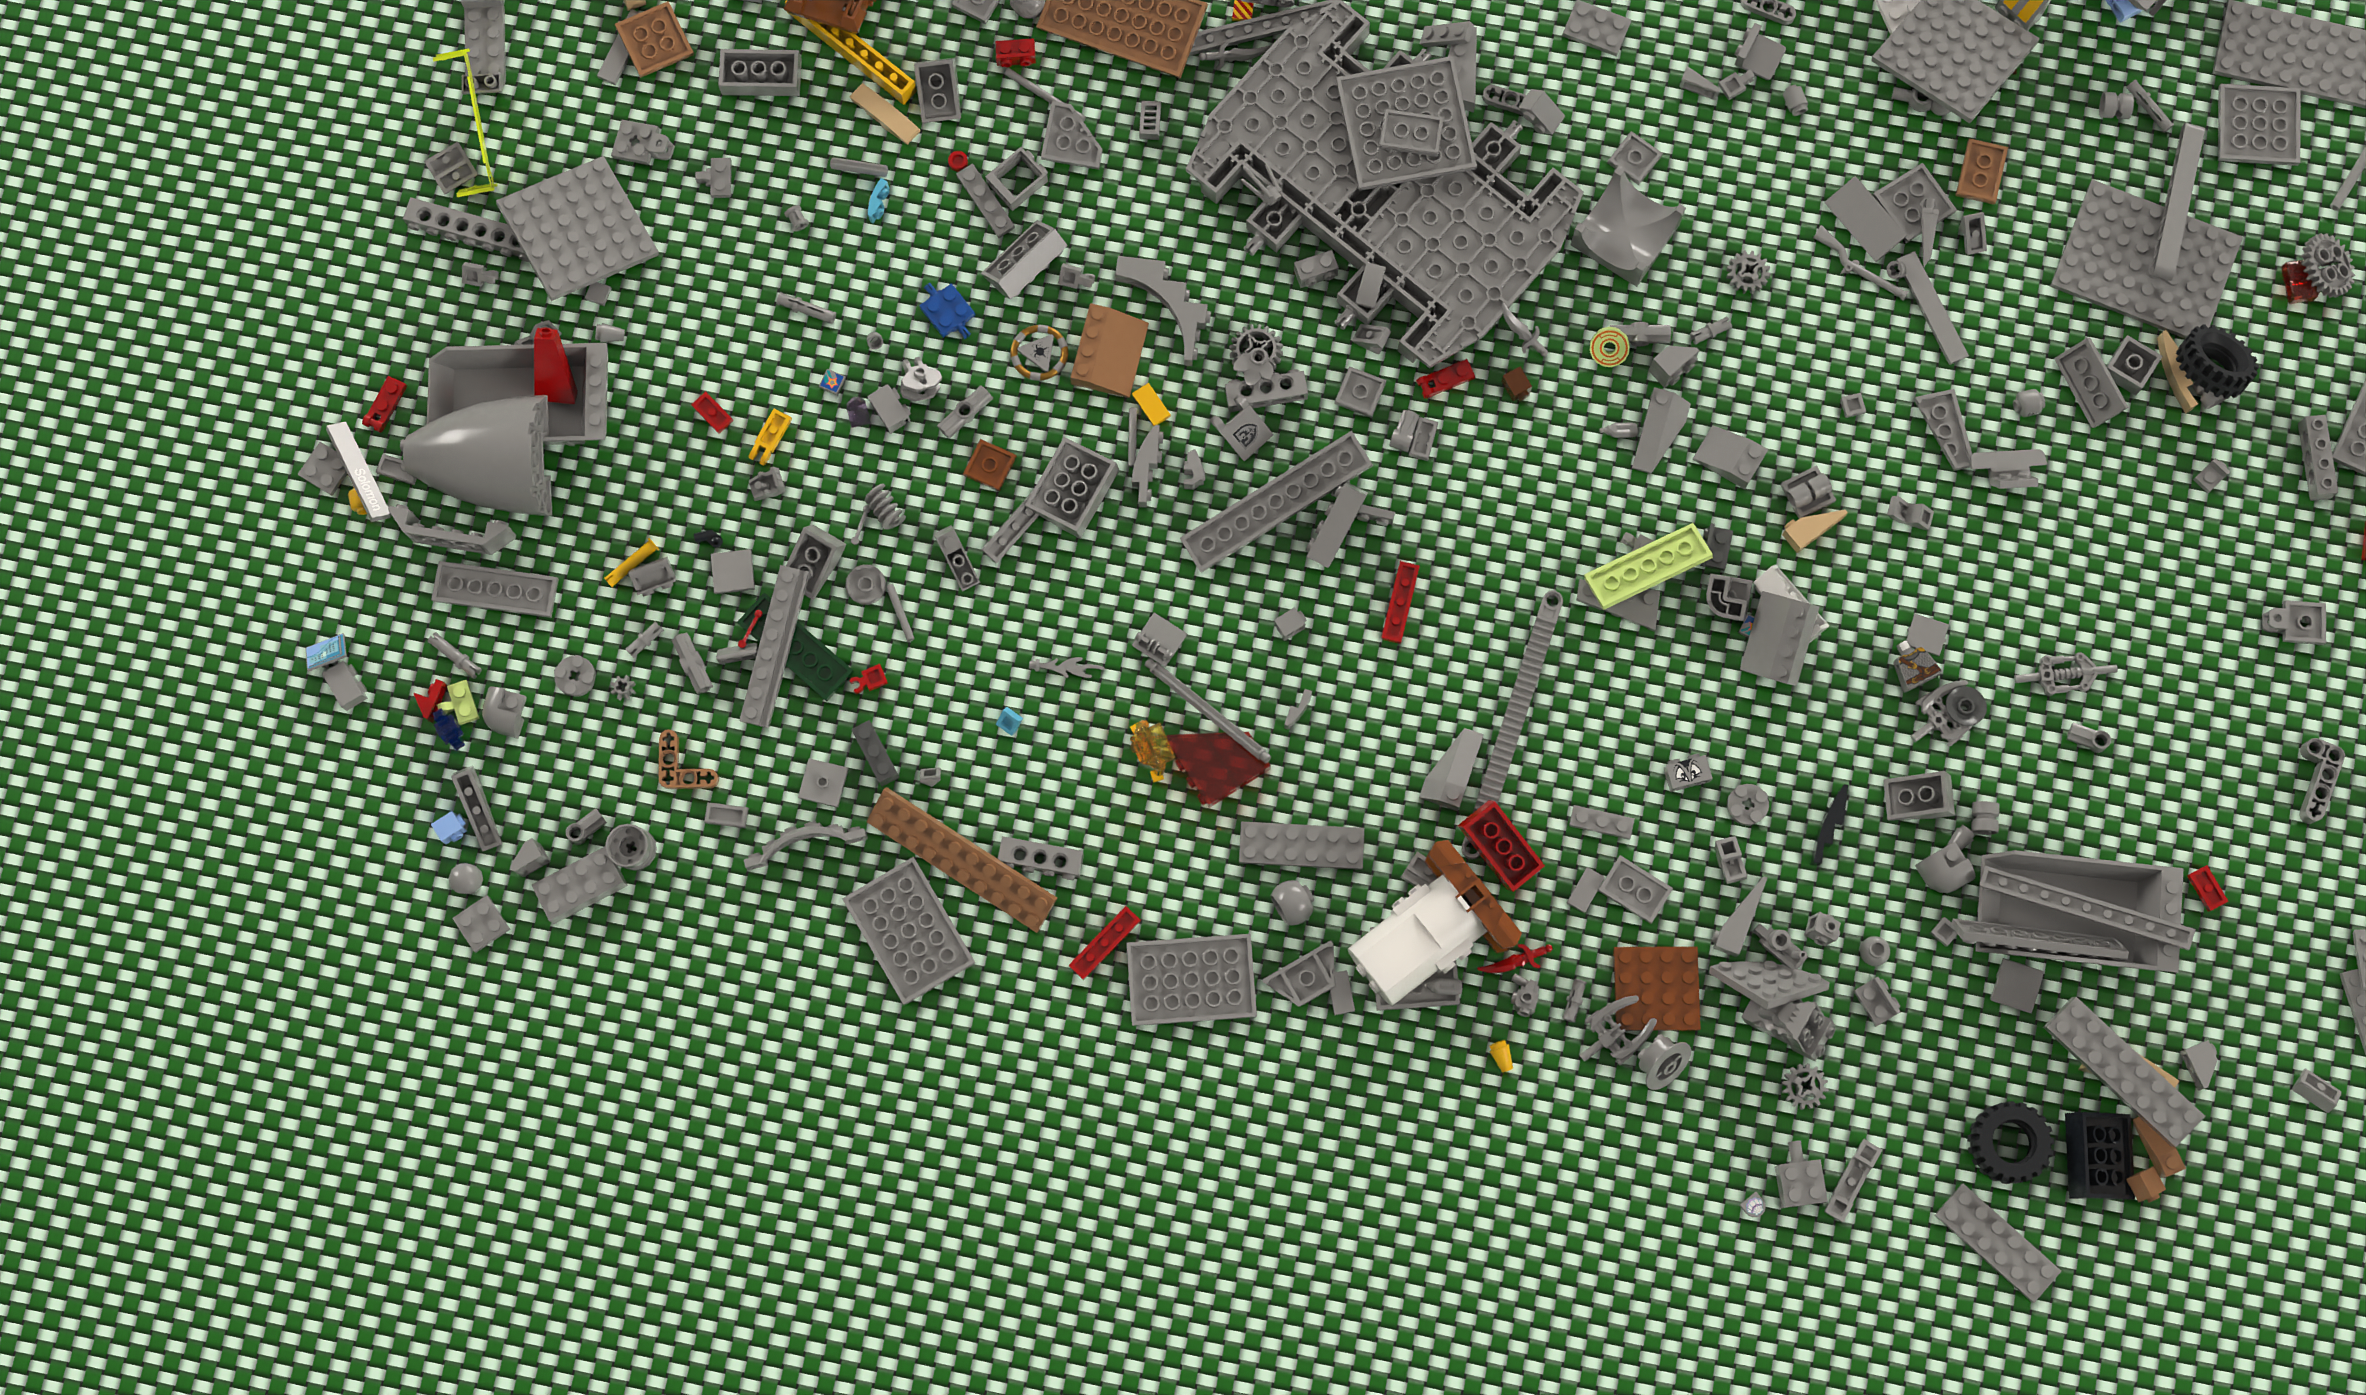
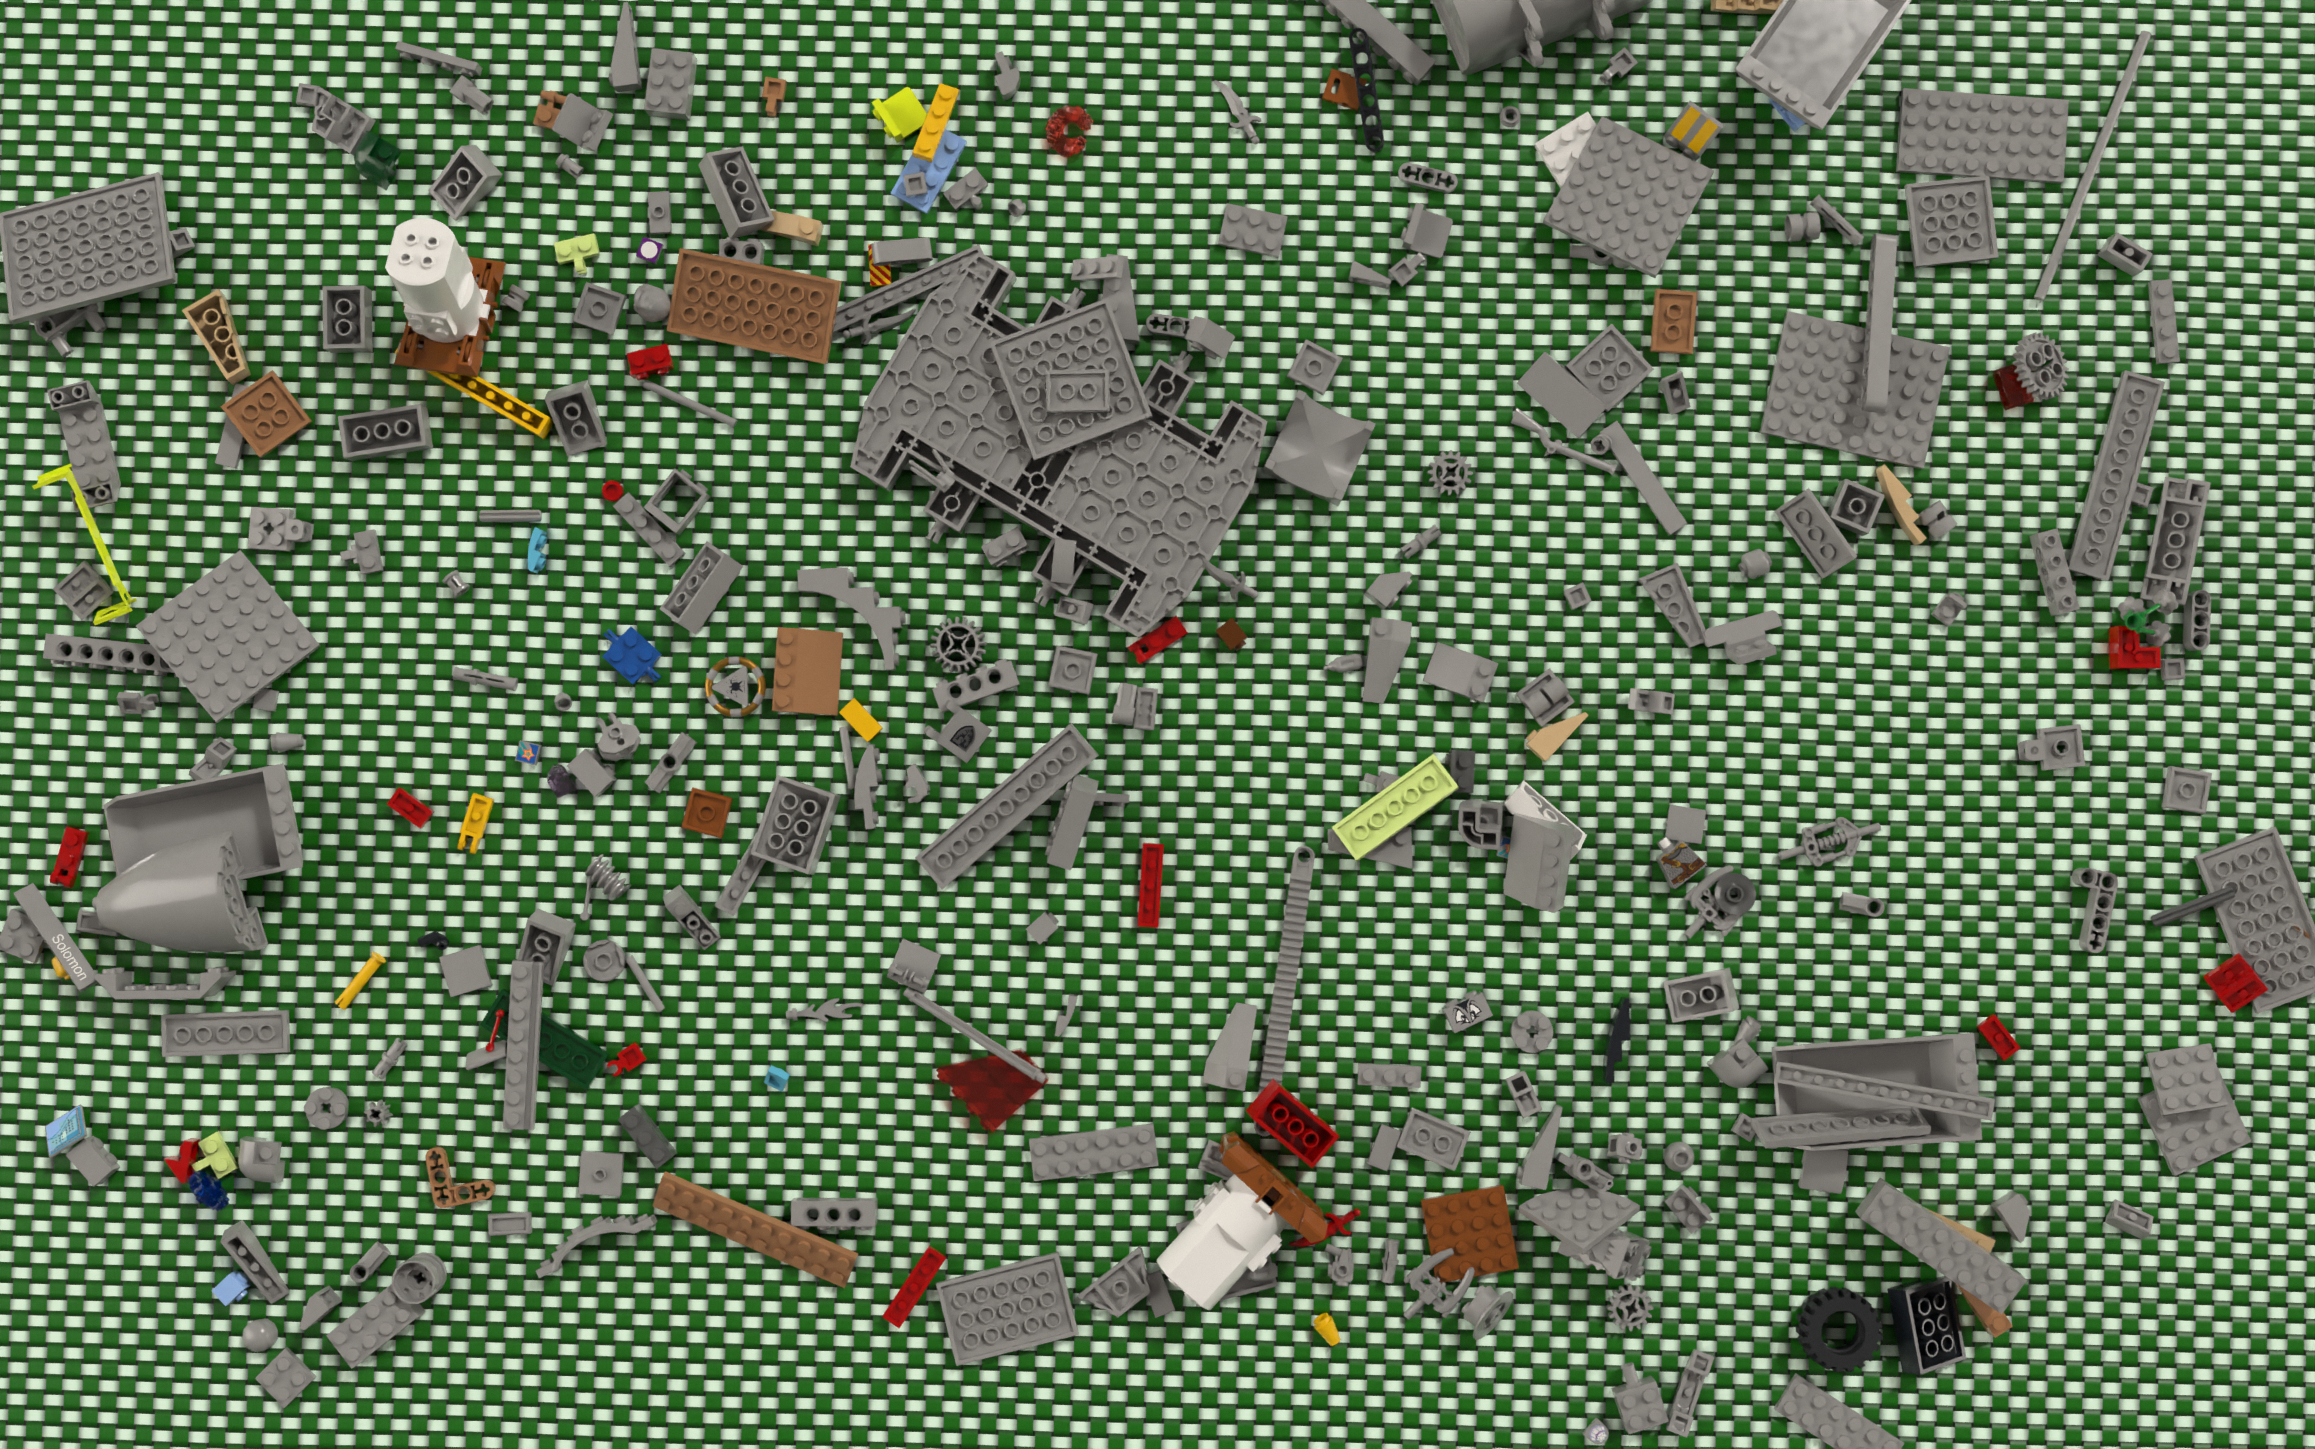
camera: 10 degrees left, 10 degrees up
light grey pin [428,632,482,679] -> none
red slope [534,327,578,404] -> none
light grey hinge [629,556,676,597] -> none
light grey piece [672,632,713,694] -> none
light grey hand [749,467,785,501] -> none
light grey plate [842,857,976,1005] -> none
tan slope [849,83,921,145] -> none
light grey slope [920,768,941,787] -> none
light grey plate [1041,101,1103,170] -> none
light grey plate [1058,263,1095,289] -> none
clear yellow torso [1130,720,1175,782] -> none
light grey slope [1139,101,1161,140] -> none
light grey plate [1233,348,1274,386] -> none
light grey wheel [1271,880,1314,925] -> none
yellowish green tile [1590,327,1630,367] -> none
light grey piece [1610,322,1671,347] -> none
light grey brick [1783,85,1808,116] -> none
light grey bar [1921,198,1939,267] -> none
light grey wheel [1971,801,2000,835] -> none
medium nougat brick [2126,1166,2166,1202] -> none
black tyre [2176,324,2259,399] -> none

